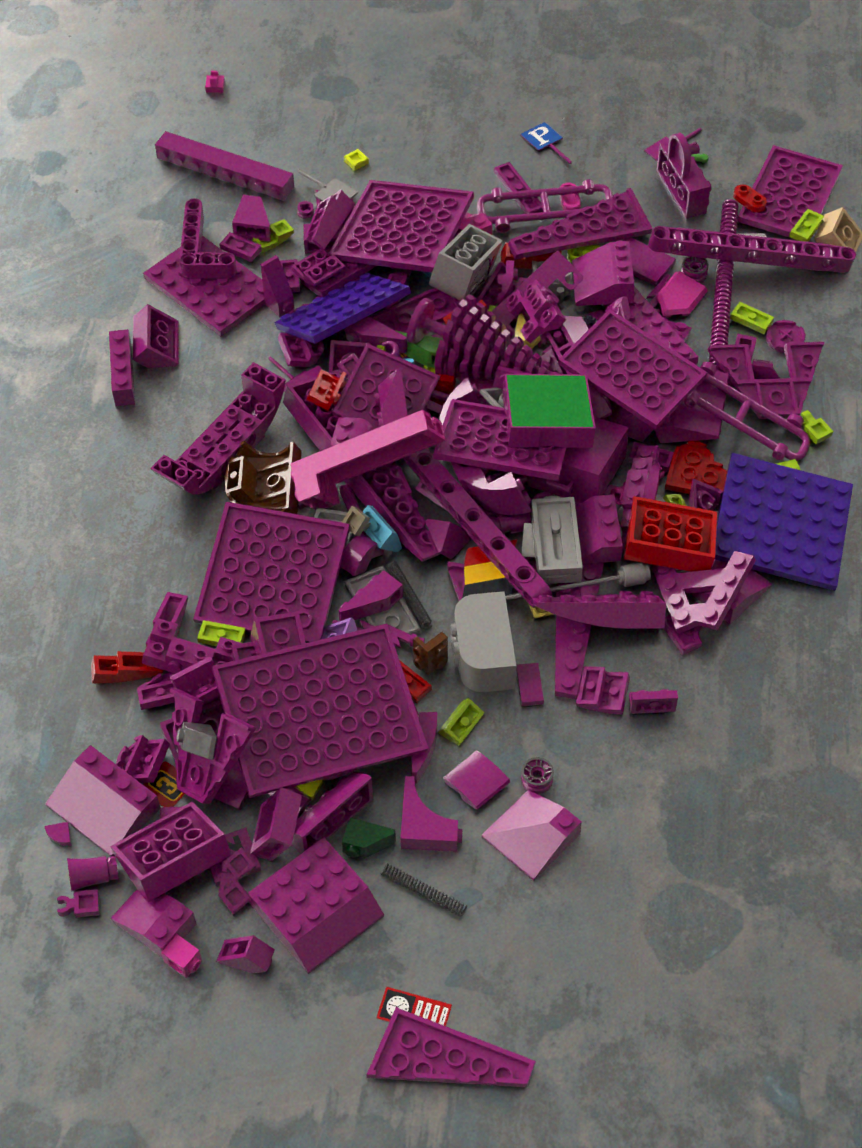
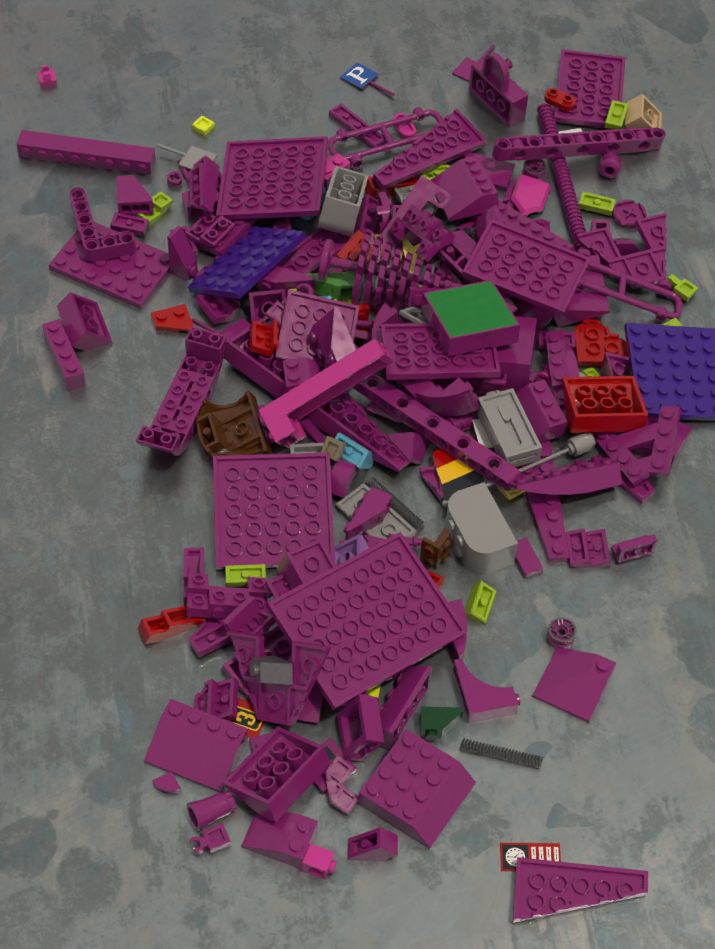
camera: 20 degrees left, 0 degrees up
magenta slope [443,750,510,810] -> none
none -> red wing [151,304,194,333]
none -> magenta head [599,153,621,178]

